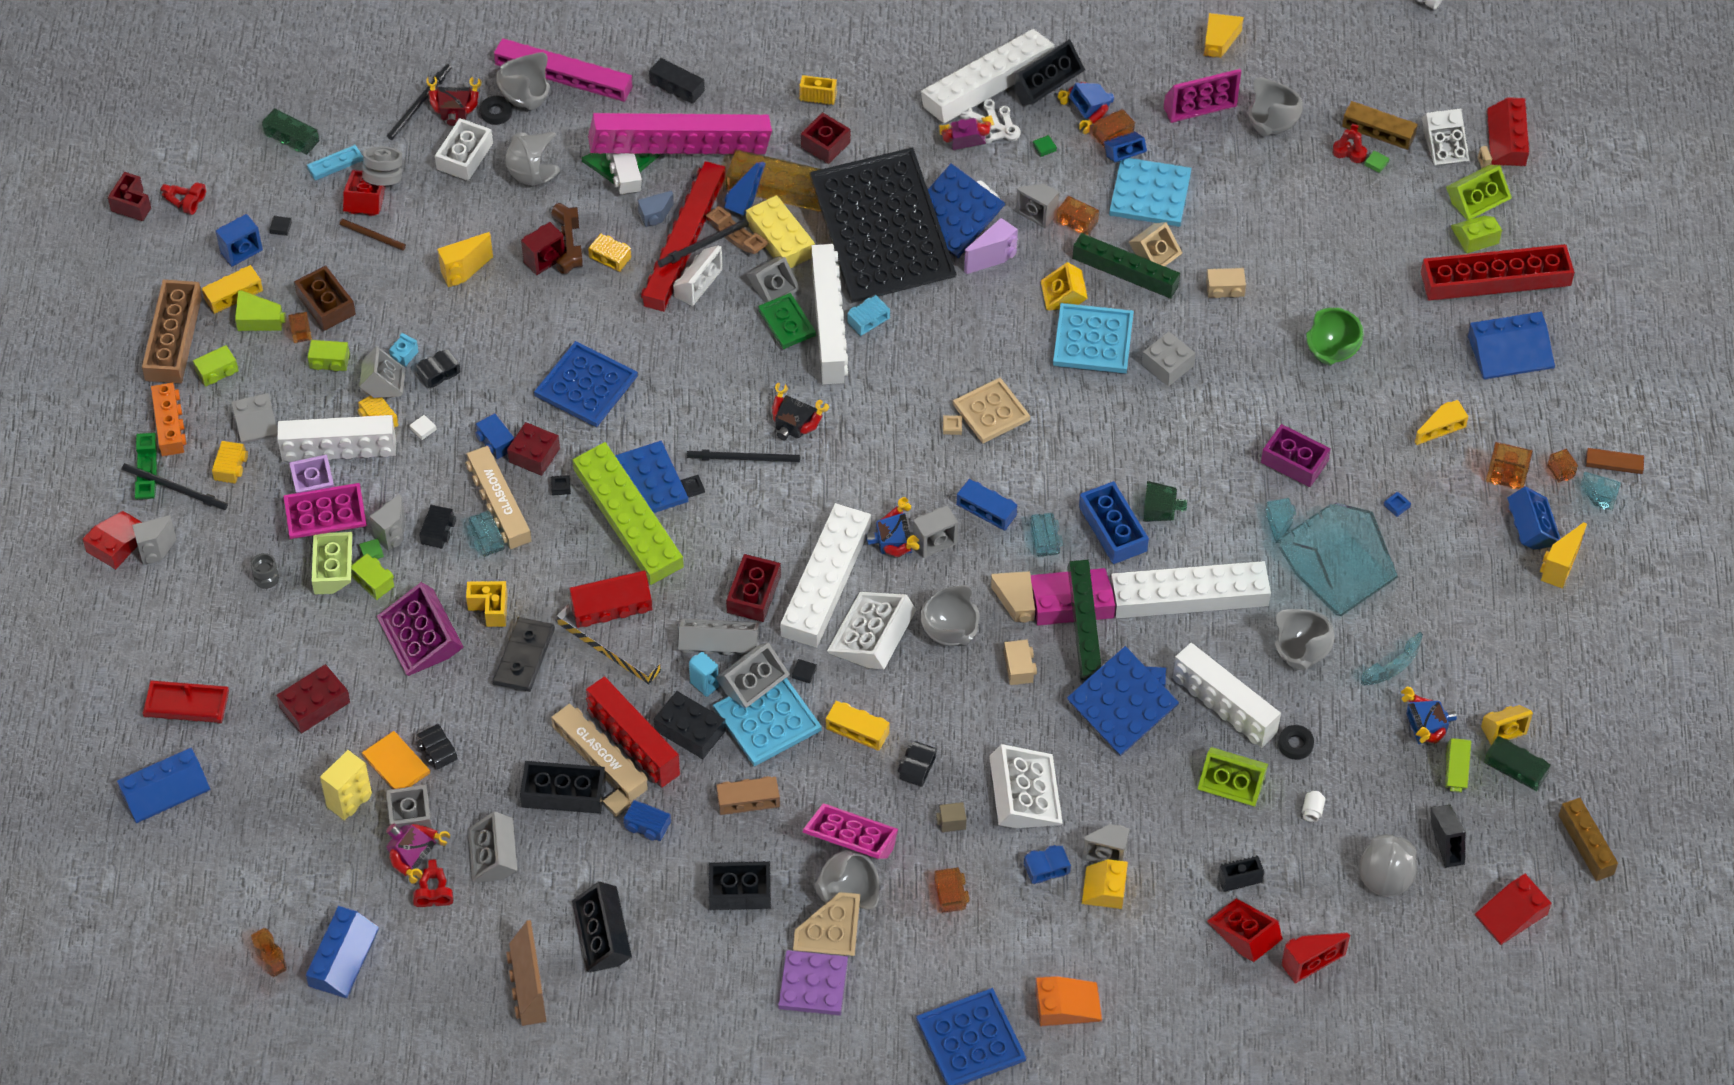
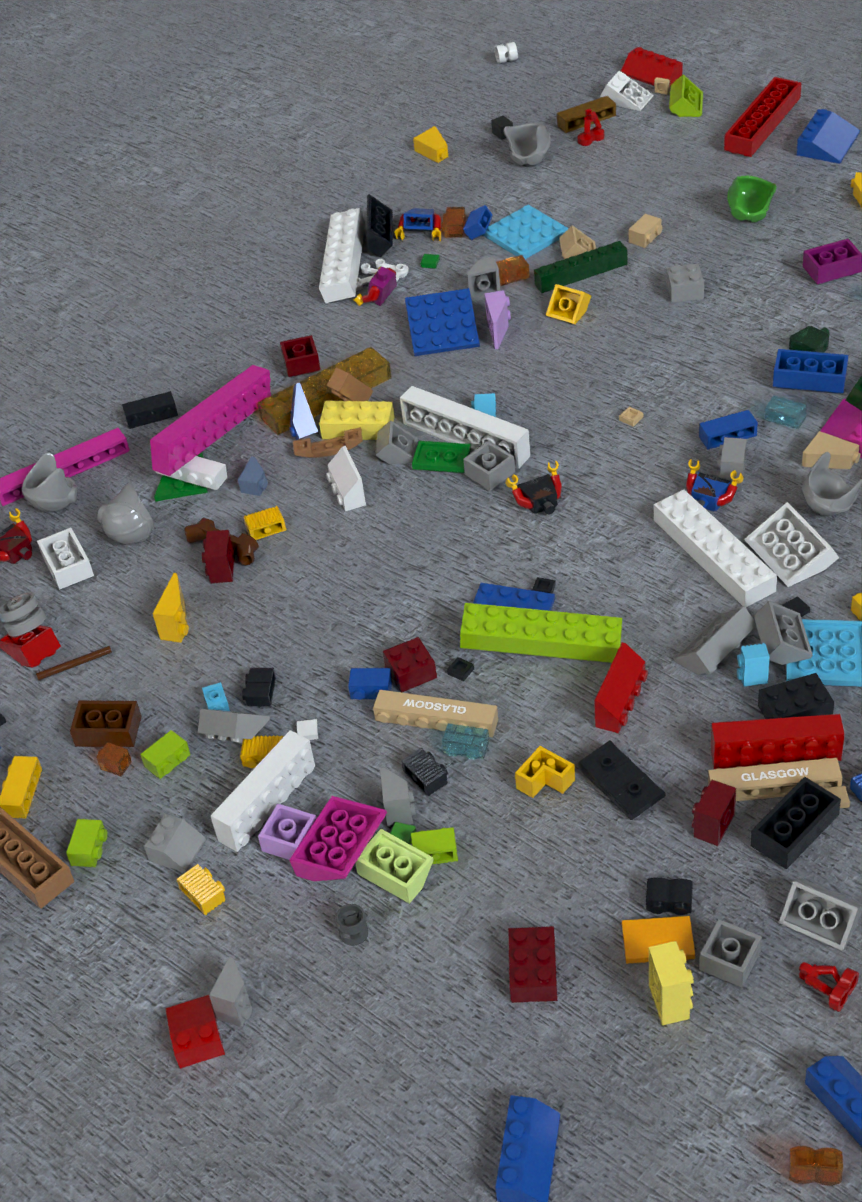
camera: 45 degrees left, 10 degrees down
black bar [122,463,228,510] -> none
green slope [135,433,157,500] -> none
red container [143,680,229,724] -> none
orange brick [151,382,187,456] -> none
lime slope [235,291,286,331] -> none
magenta slope [377,582,464,676] -> none
torso [386,823,450,884] -> none
black tyre [480,95,512,125] -> none
blue plate [534,341,638,427] -> none
sticker [557,604,661,684] -> none
red brick [641,161,726,312] -> none
black bar [658,219,749,267] -> none
black bar [687,449,800,462] -> none
dark red brick [726,554,781,622] -> none
yellow brick [799,75,837,105] -> none
black plate [809,147,956,303] -> none
tan plate [953,377,1030,444] -> none
medium azure plate [1053,303,1134,374] -> none
dark pink slope [1163,69,1241,123] -> none
bright green tile [1365,150,1389,173] -> none
lime slope [1451,215,1502,254] -> none
none -> medium nougat brick [326,367,373,401]
none -> light grey brick [463,441,515,491]
none -> pearl dark grey brick [491,115,513,140]
none -> dark red brick [692,779,736,846]

